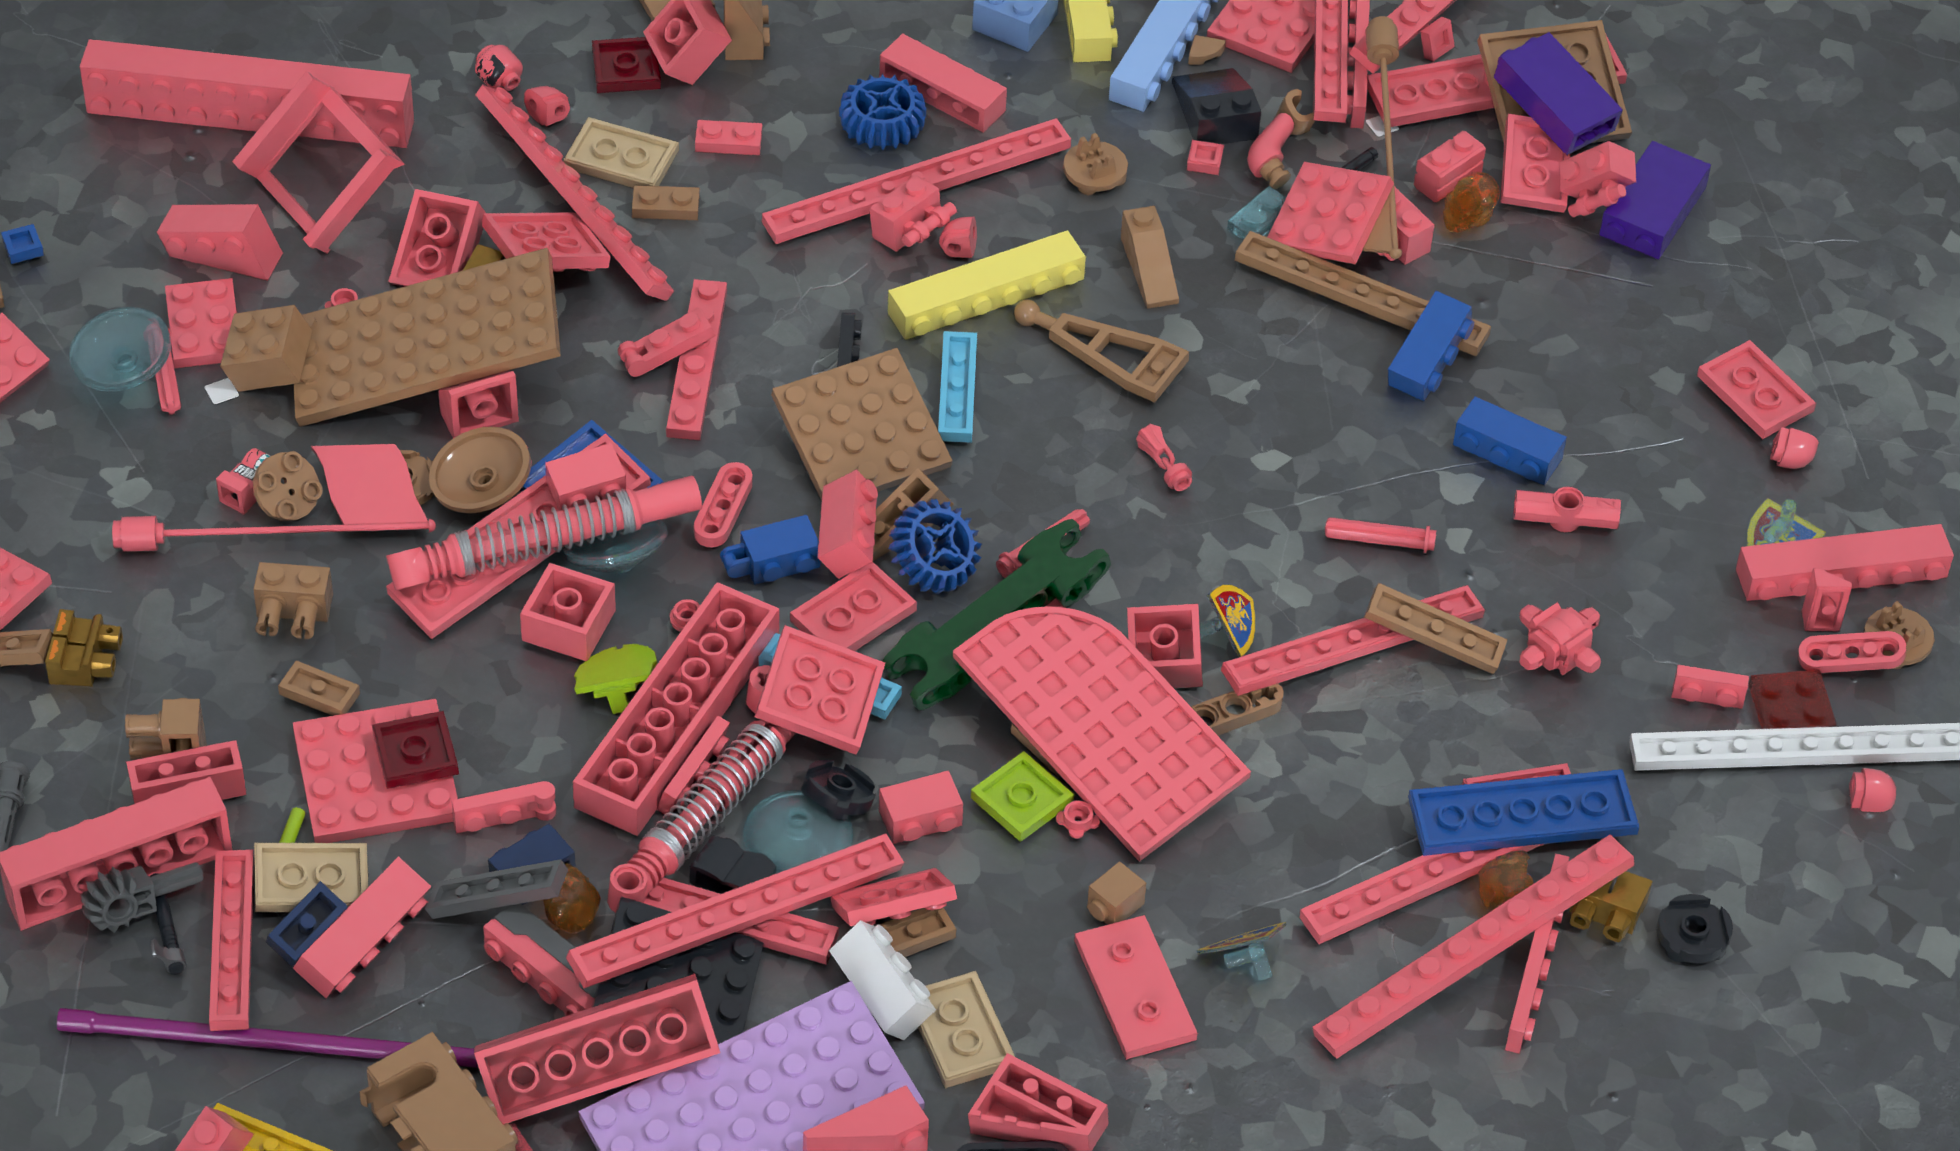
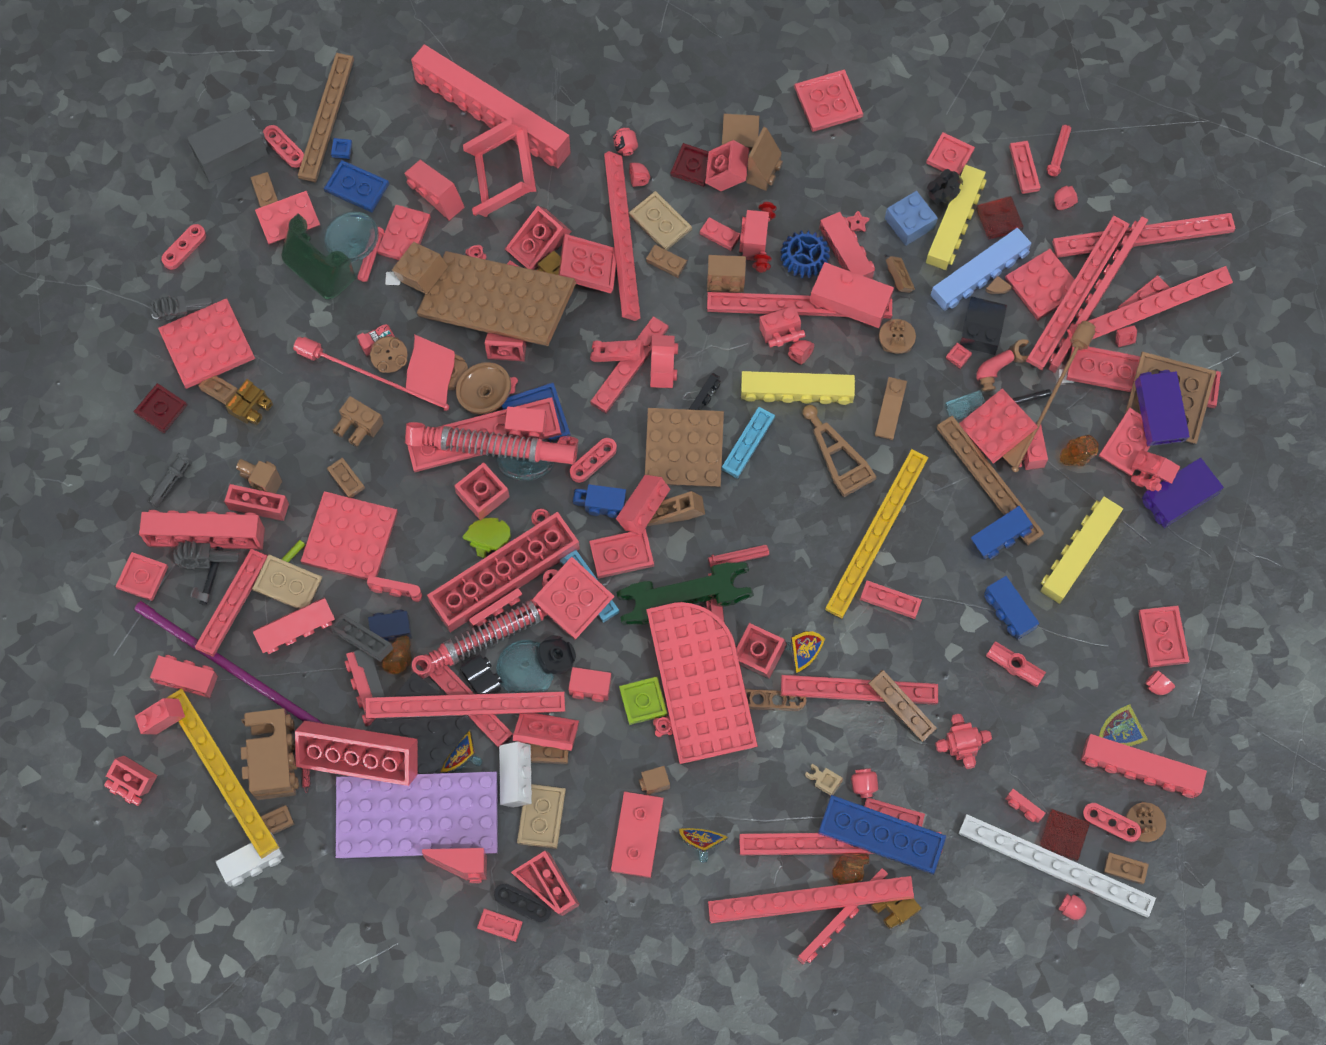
camera: 30 degrees right, 20 degrees up
dark blue brick [266,881,348,967] -> none
dark red tile [372,711,459,789] -> none
blue gear [888,499,982,594] -> none
coral piece [1136,424,1192,491] -> none
coral axle [1325,517,1437,554] -> none
coral brick [1414,131,1486,202] -> none
black plate [1657,894,1733,963] -> none
coral slope [1802,568,1852,631] -> none
none -> coral plate [115,552,168,601]
none -> coral brick [150,655,218,698]
none -> clear green windscreen [281,213,356,299]
none -> blue tile [324,160,389,213]
none -> shield [440,731,482,773]
none -> coral brick [650,335,678,388]
none -> medium nougat brick [707,255,746,293]
none -> coral brick [739,202,777,272]
none -> tan plate [805,764,843,796]
none -> coral brick [810,262,894,328]
none -> yellow plate [825,449,929,619]
none -> coral plate [847,211,870,232]
none -> coral head [851,768,879,798]
none -> coral plate [860,581,922,619]
none -> medium nougat plate [886,256,915,293]
none -> light yellow brick [1040,497,1123,604]
none -> medium nougat plate [1103,852,1149,885]

